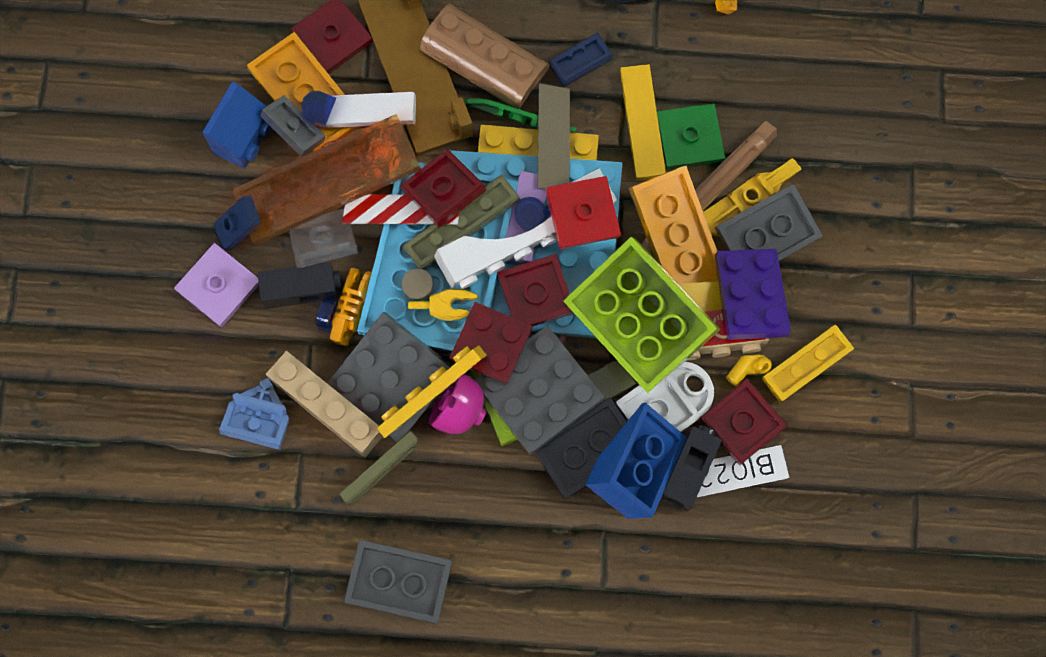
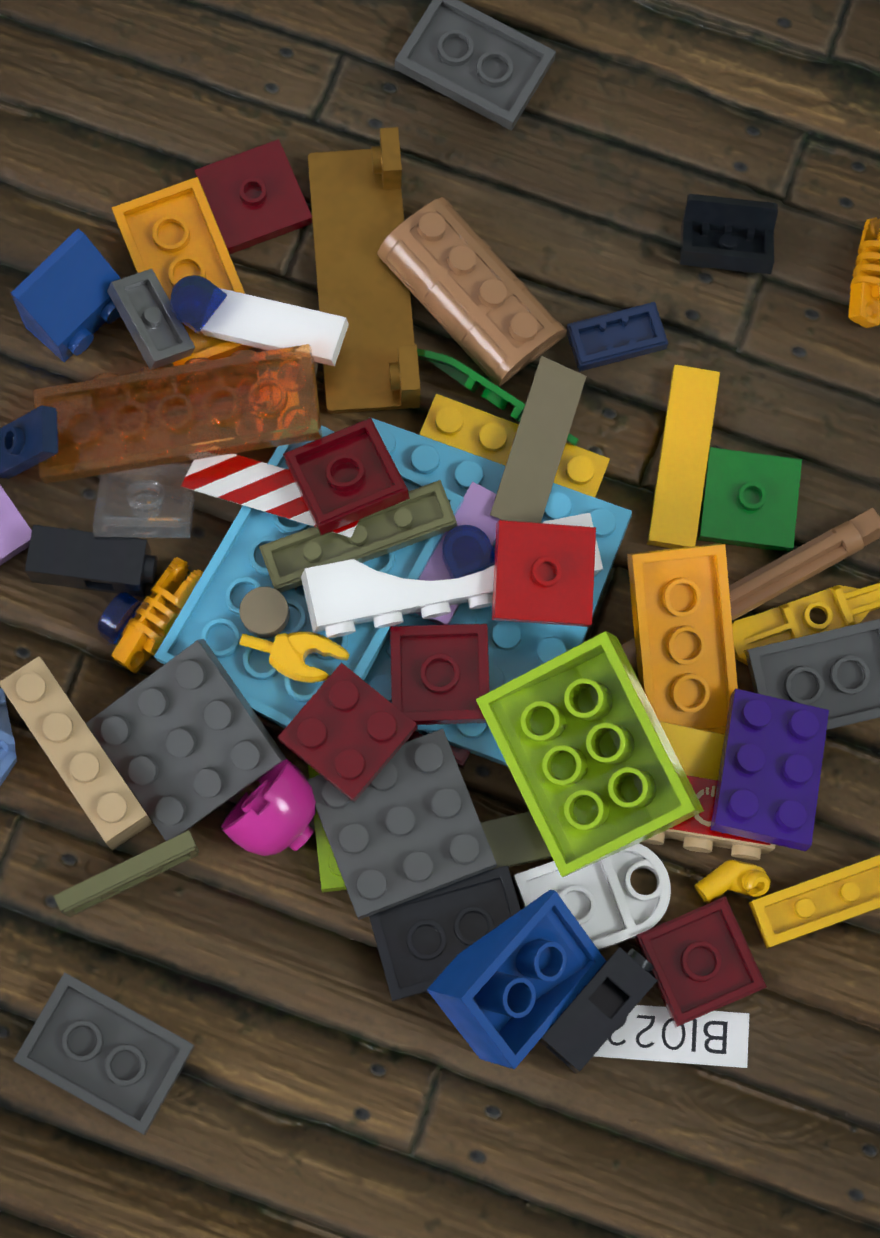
camera: 15 degrees right, 0 degrees up
yellow plate [377,346,487,438] -> none

